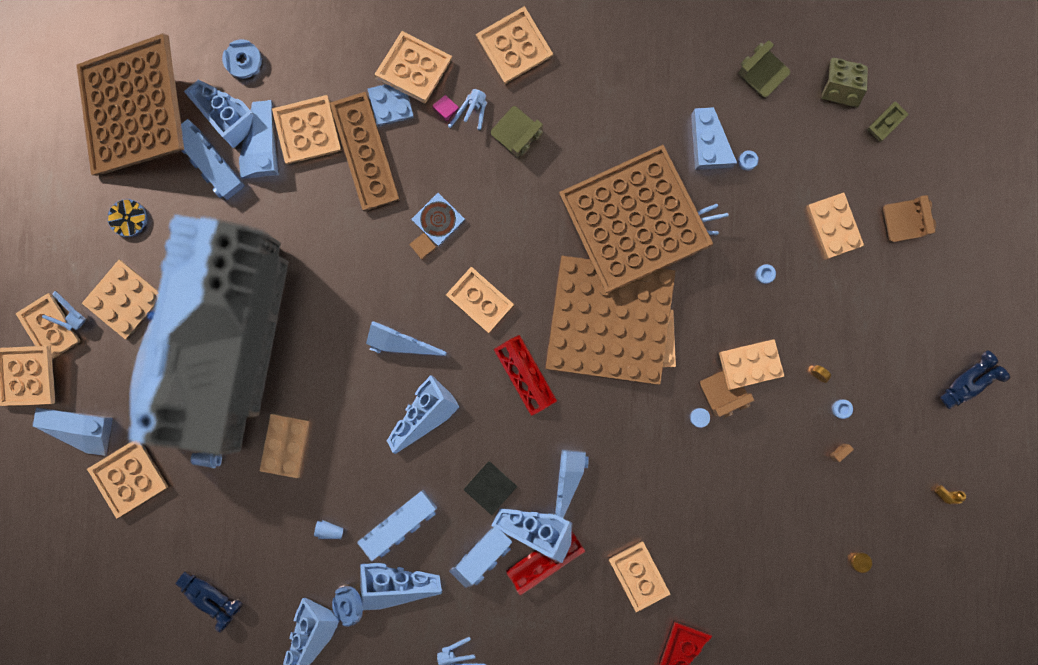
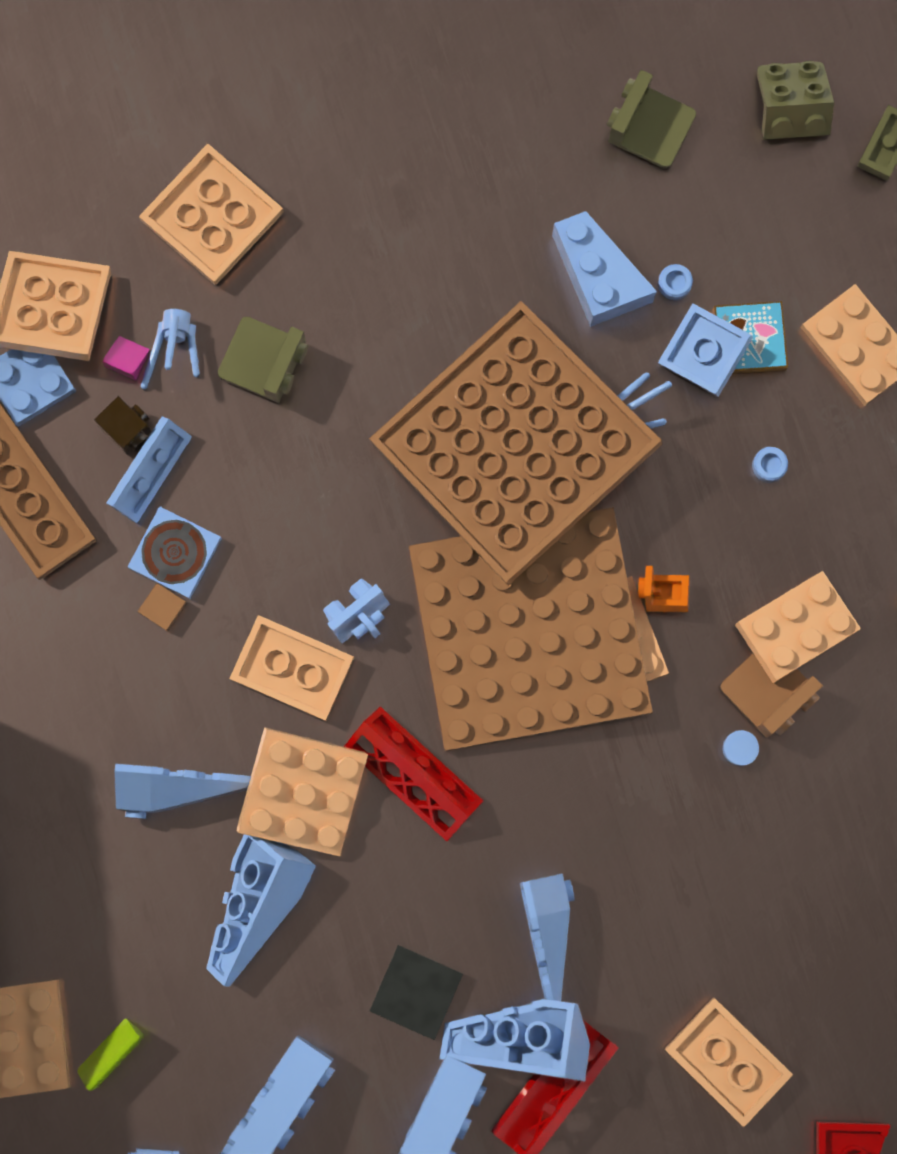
camera: 20 degrees left, 5 degrees down
none -> lime slope [77,1019,144,1091]
none -> dark brown brick [94,396,152,455]
none -> light blue plate [106,416,192,523]
none -> light nougat plate [236,727,368,856]
none -> light blue hips [323,579,390,644]
none -> orange bracket [638,566,690,612]
none -> light blue plate [658,303,753,397]
none -> tile [713,301,788,374]

